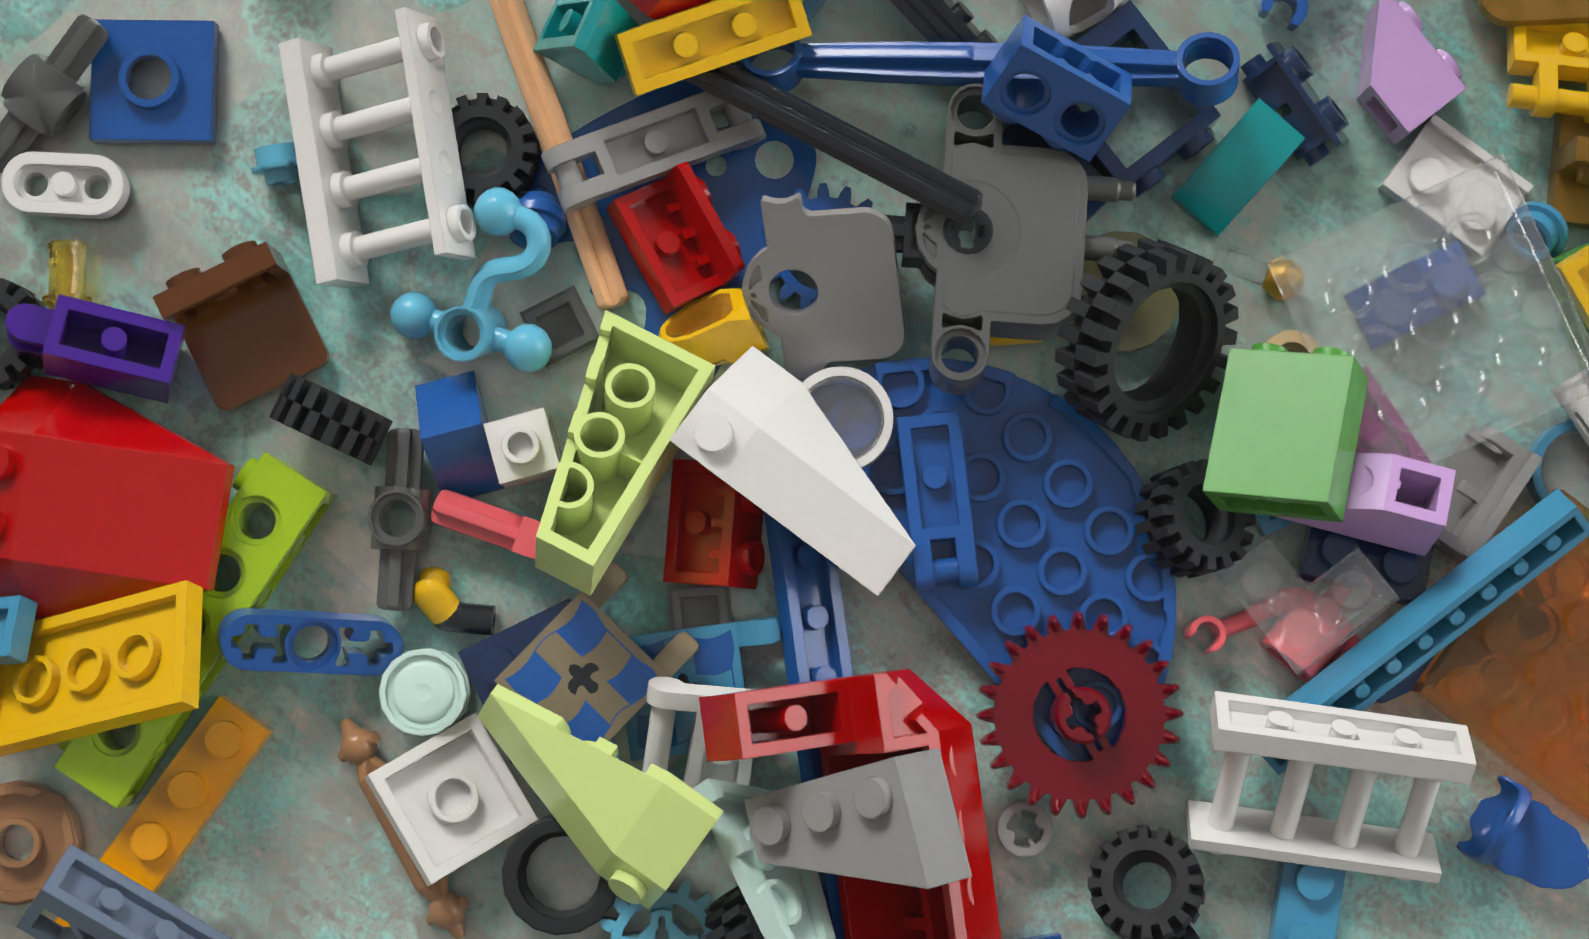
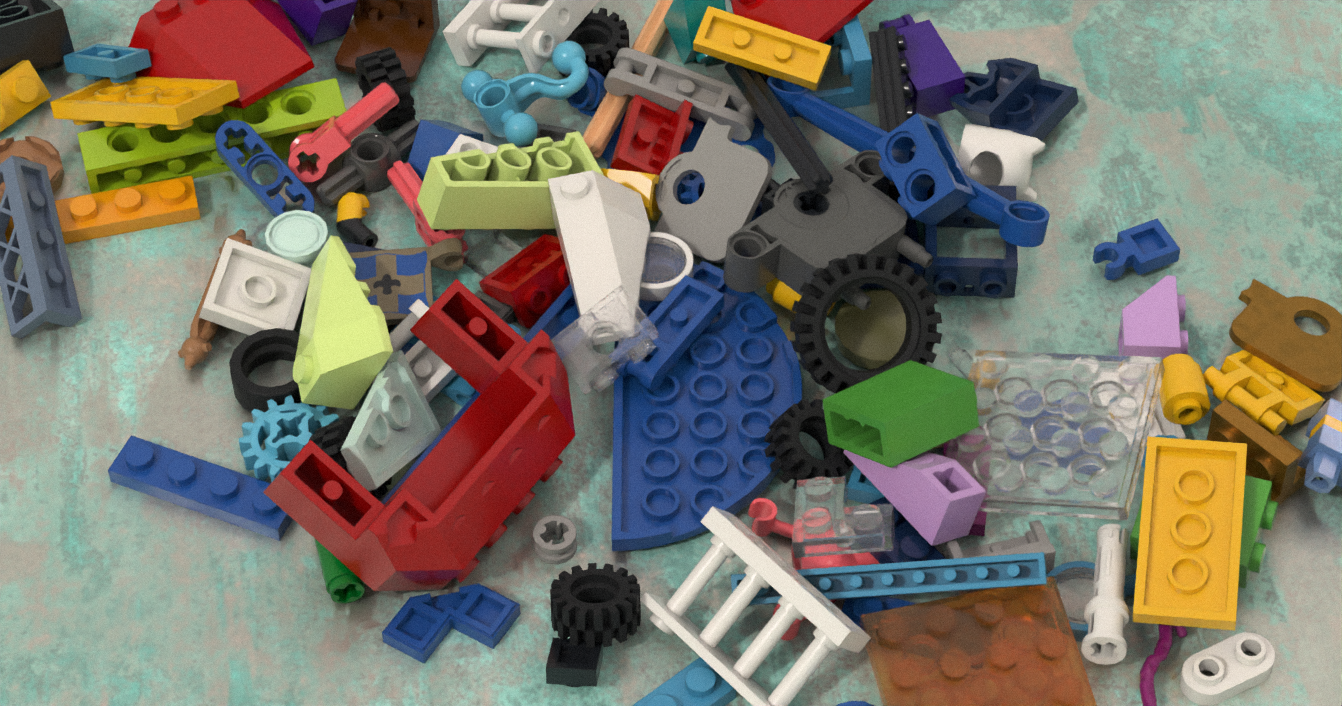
camera: 40 degrees right, 35 degrees down
light grey wedge [743,748,972,889] -> none
dark red gear [975,611,1184,819] -> none
teal slope [1171,98,1305,238] -> none
dark blue hinge [1240,42,1349,167] -> none
none -> coral connector [288,82,400,183]
none -> clear brick [551,285,659,395]
none -> yellow brick [1155,354,1210,425]

